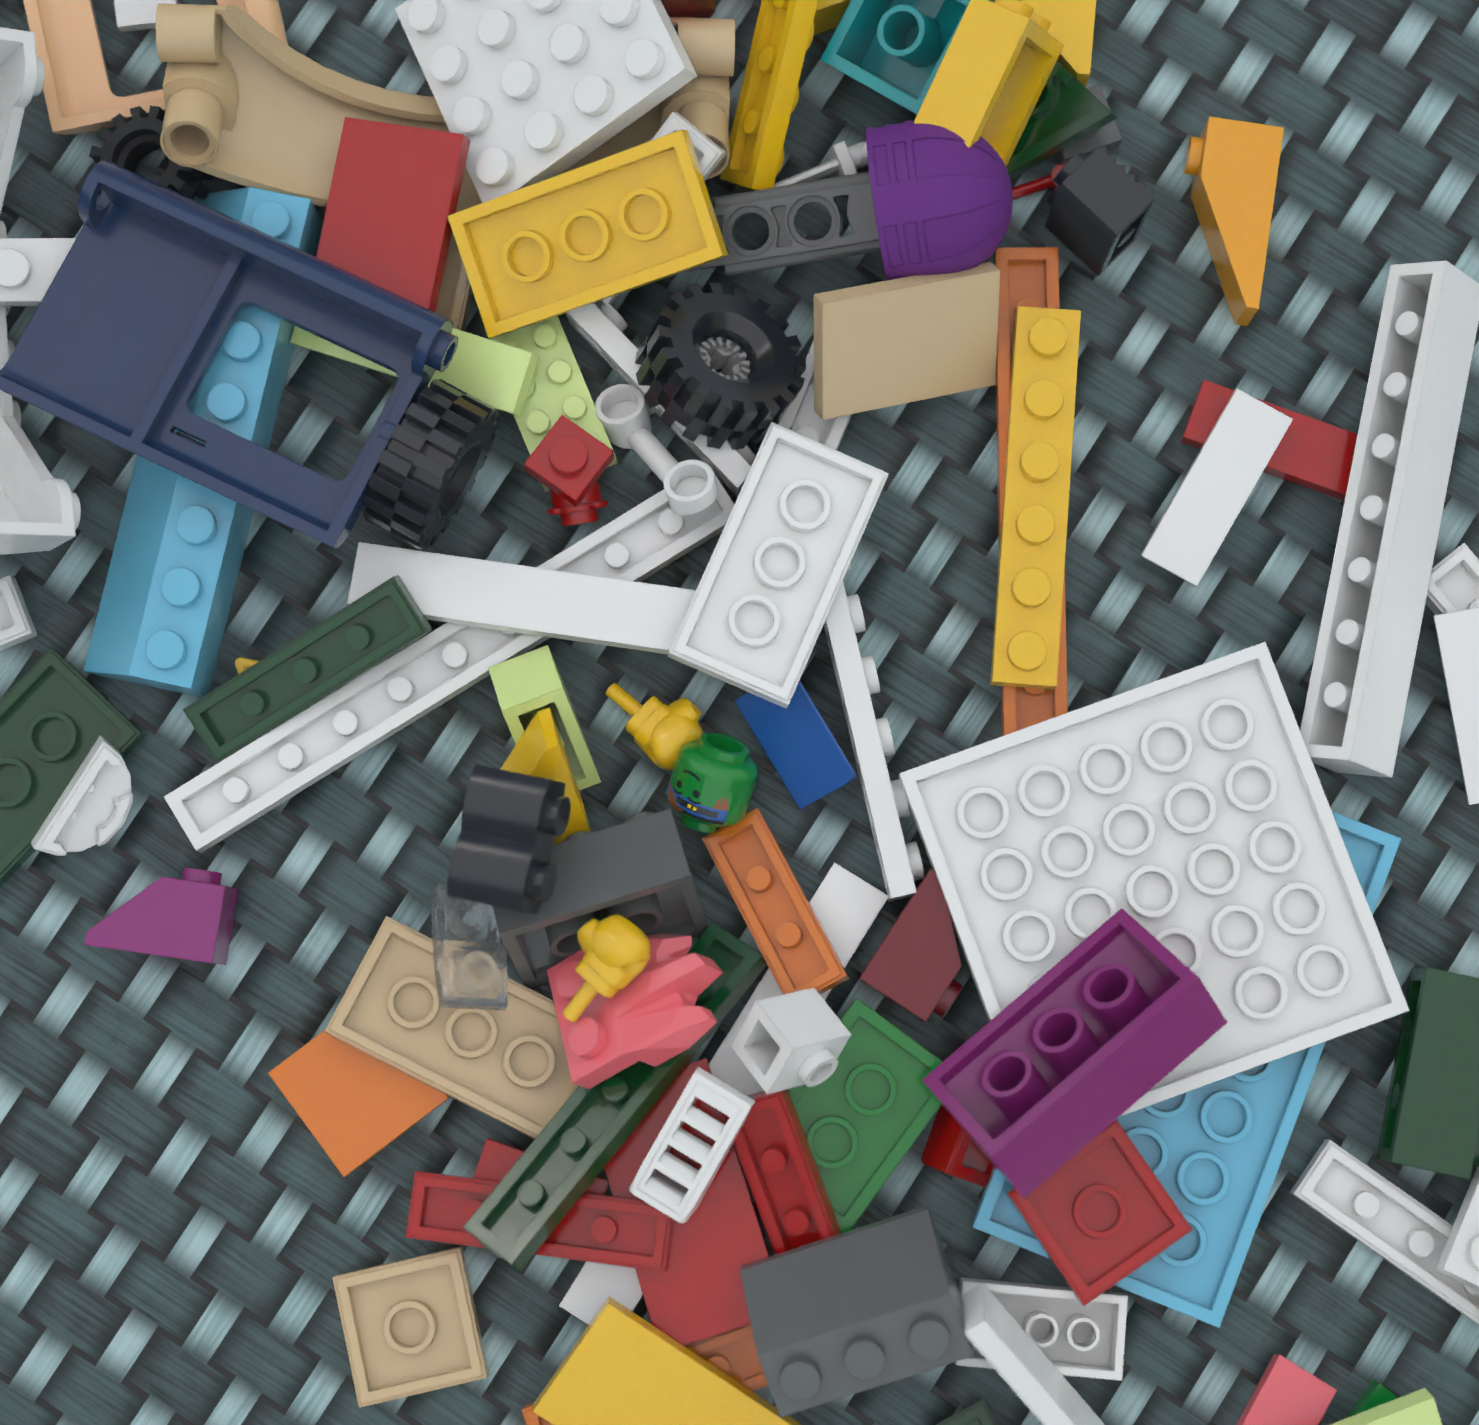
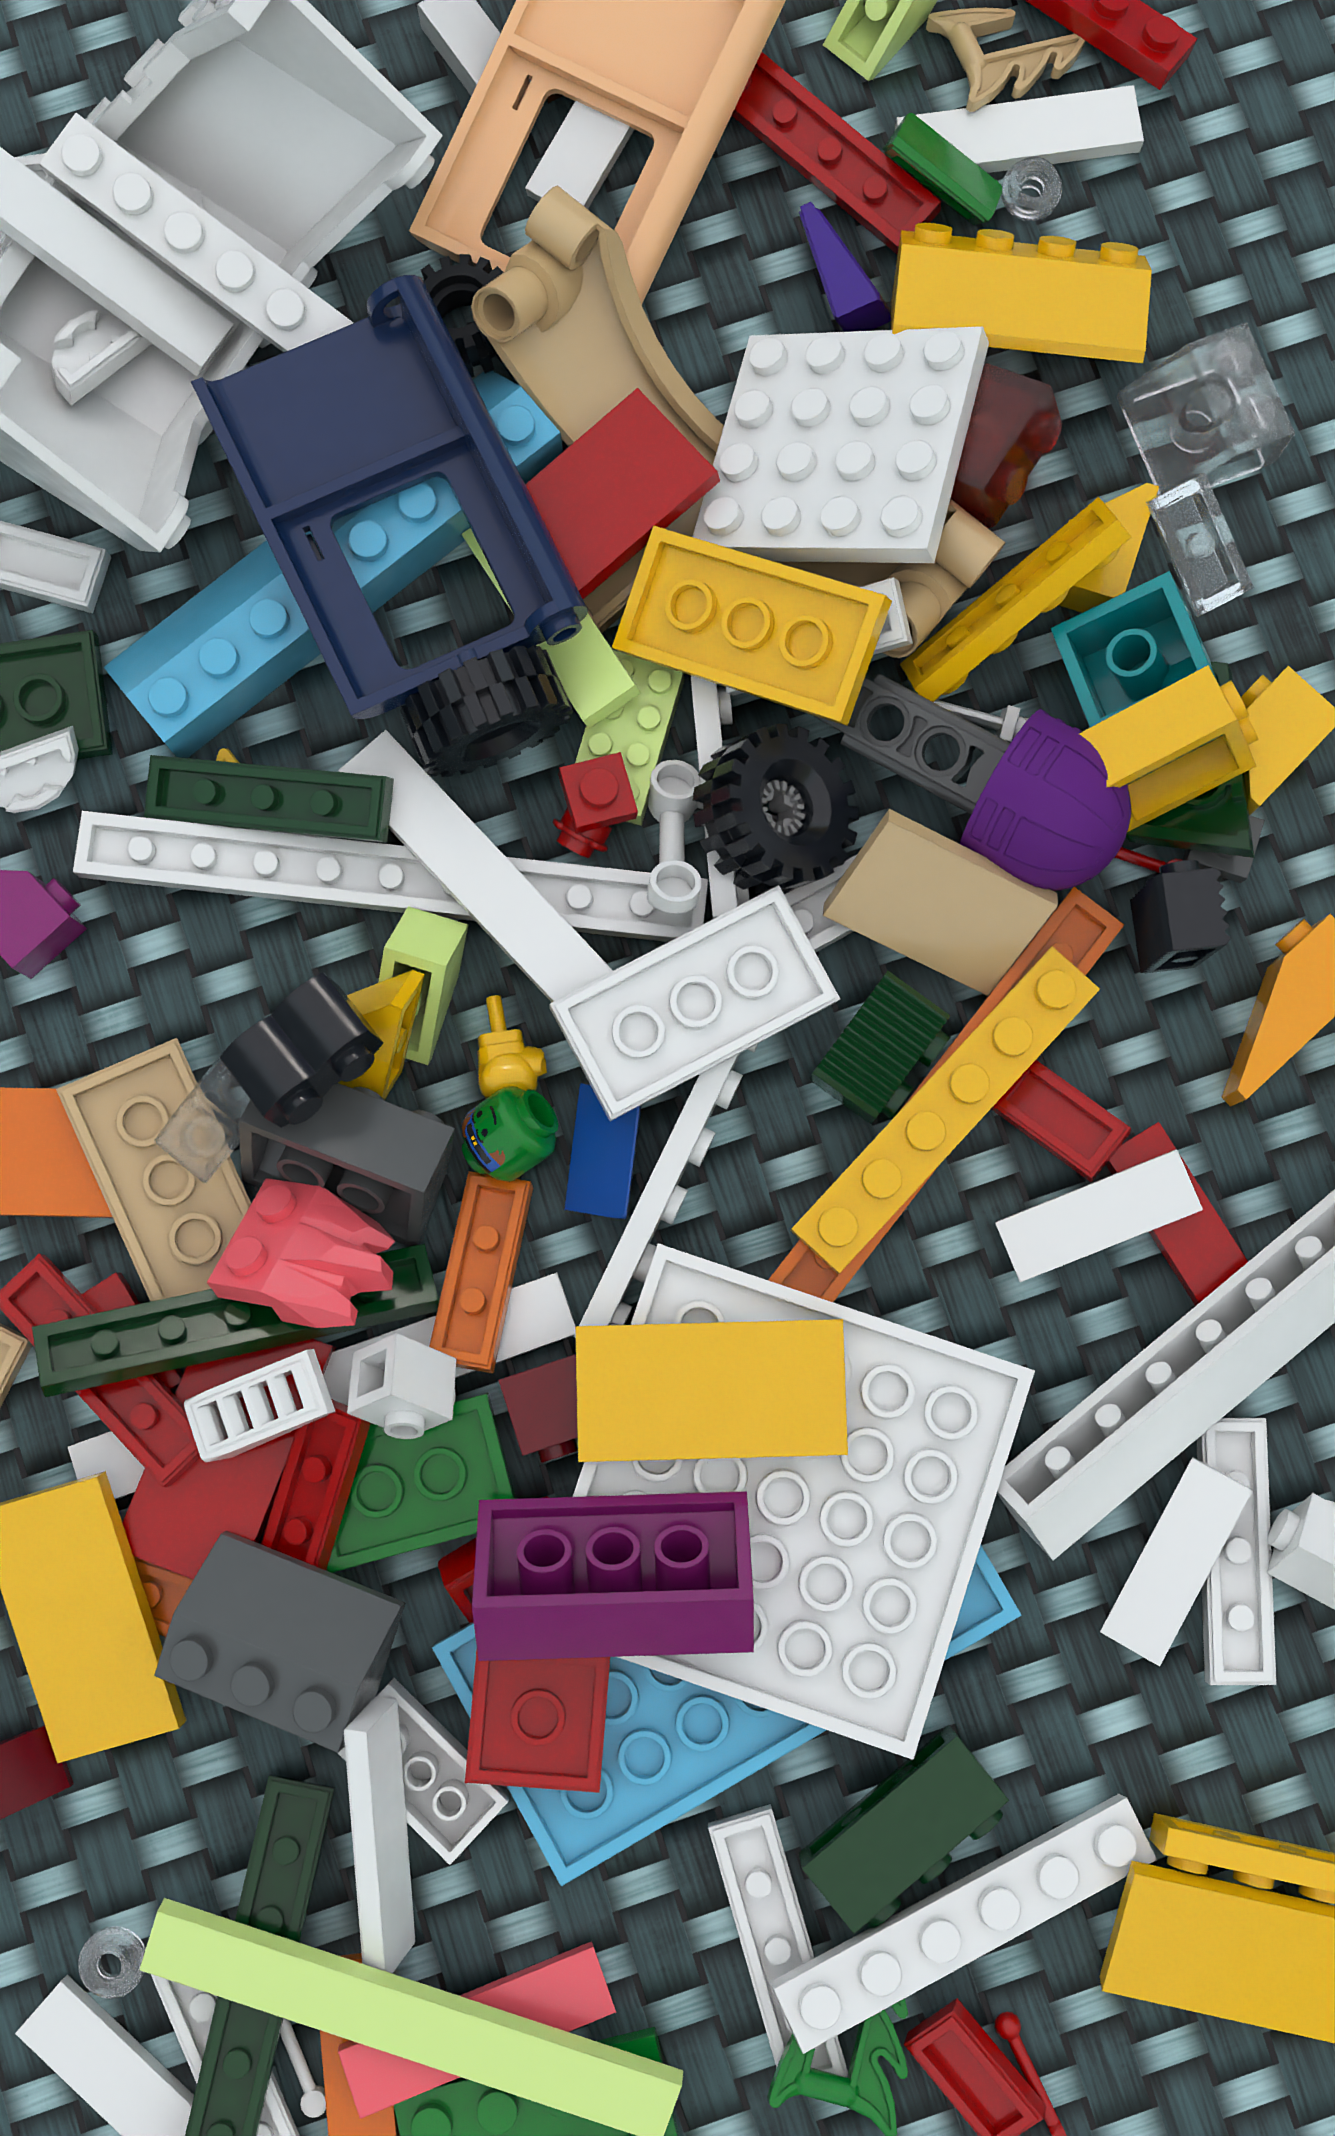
camera: 35 degrees right, 0 degrees up
yellow piece [562,914,651,1023] -> none
none -> yellow tile [575,1319,848,1462]
none -> dark green brick [810,971,950,1124]
none -> red tile [991,1060,1131,1182]

